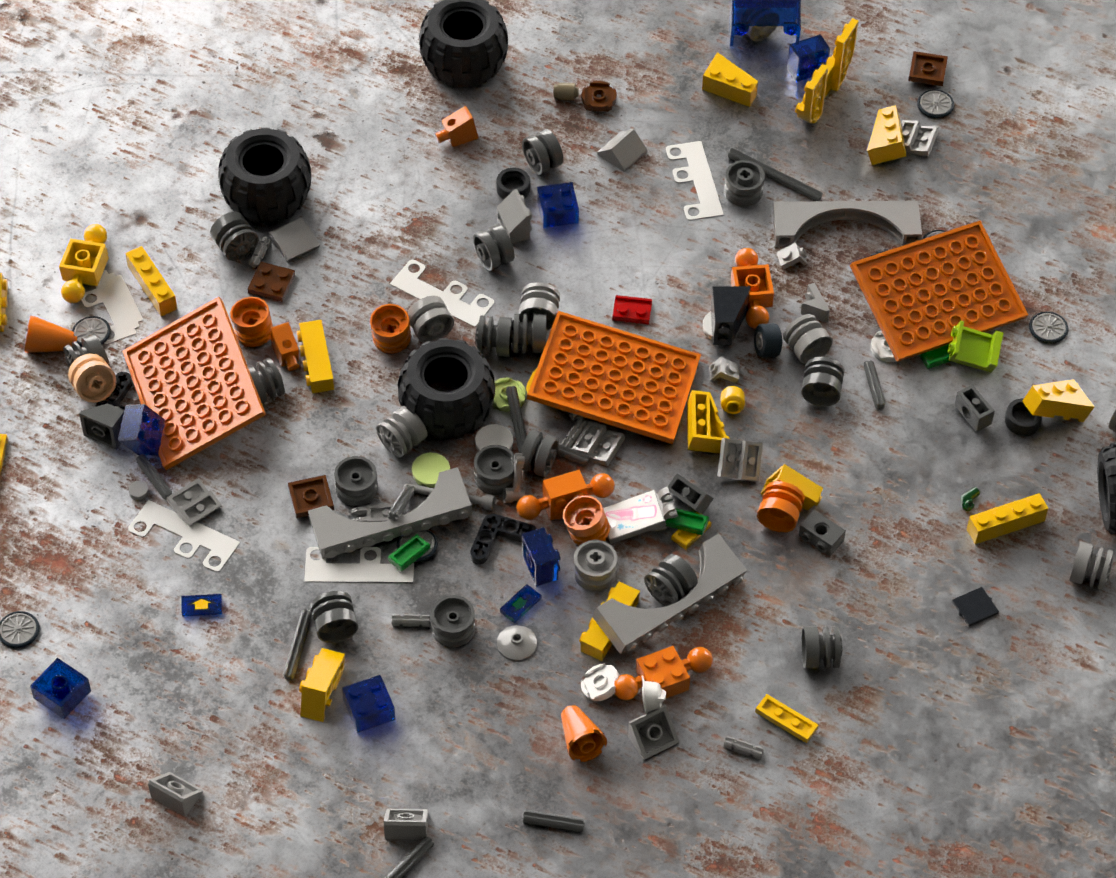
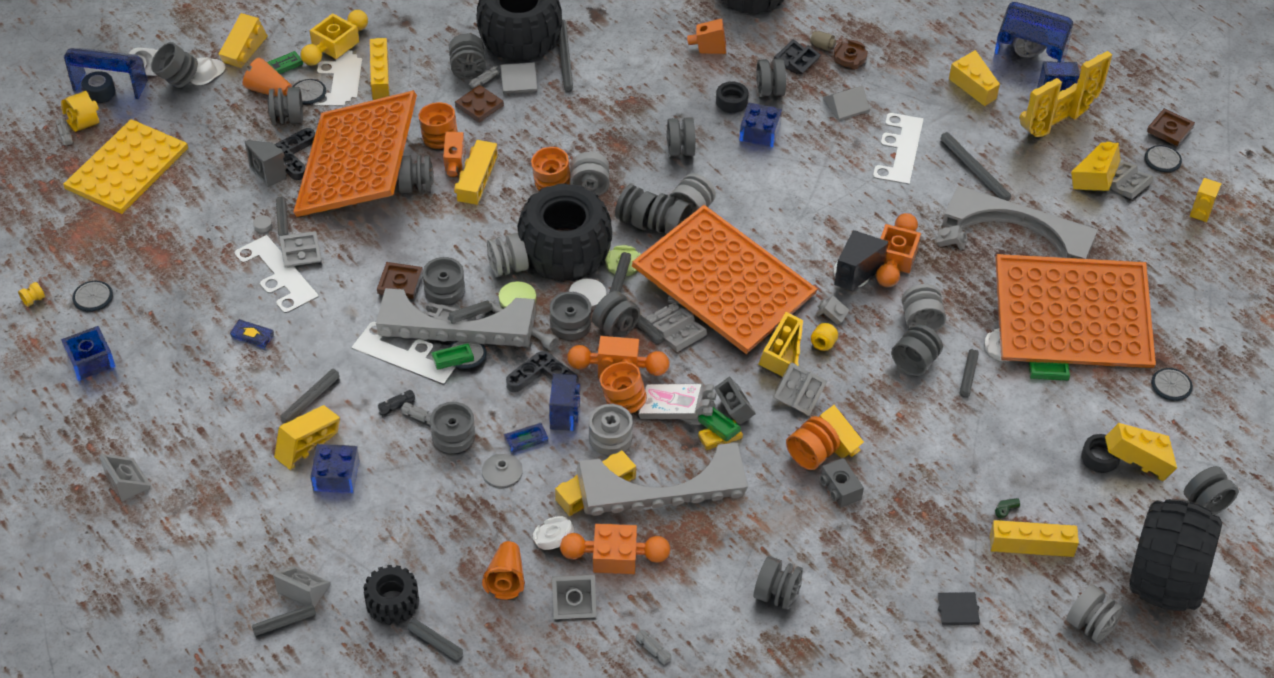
camera: 25 degrees right, 5 degrees down
light nougat wheel [68,354,117,403] -> none
clear blue brick [118,404,165,456] -> none
dark grey wheel [310,591,358,643] -> none
white piece [390,260,494,326] -> none
light grey slope [497,189,532,244] -> none
light grey brick [503,453,525,503] -> none
red plate [612,295,652,325] -> none
white piece [642,675,666,715] -> none
dark grey wheel [644,554,698,606] -> none
dark grey wheel [724,160,765,207] -> none
black wheel [754,323,782,358] -> none
yellow plate [755,694,818,743] -> none
light grey slope [801,283,830,322] -> none
lime panel [948,321,1003,373] -> none
dark grey brick [955,384,995,432] -> none
none -> green tile [267,51,303,74]
none -> black tyre [363,565,419,624]
none -> black axle [378,390,415,414]
none -> dark grey axle [558,19,573,91]
none -> black slope [773,39,821,75]
none -> yellow brick [1189,178,1222,222]

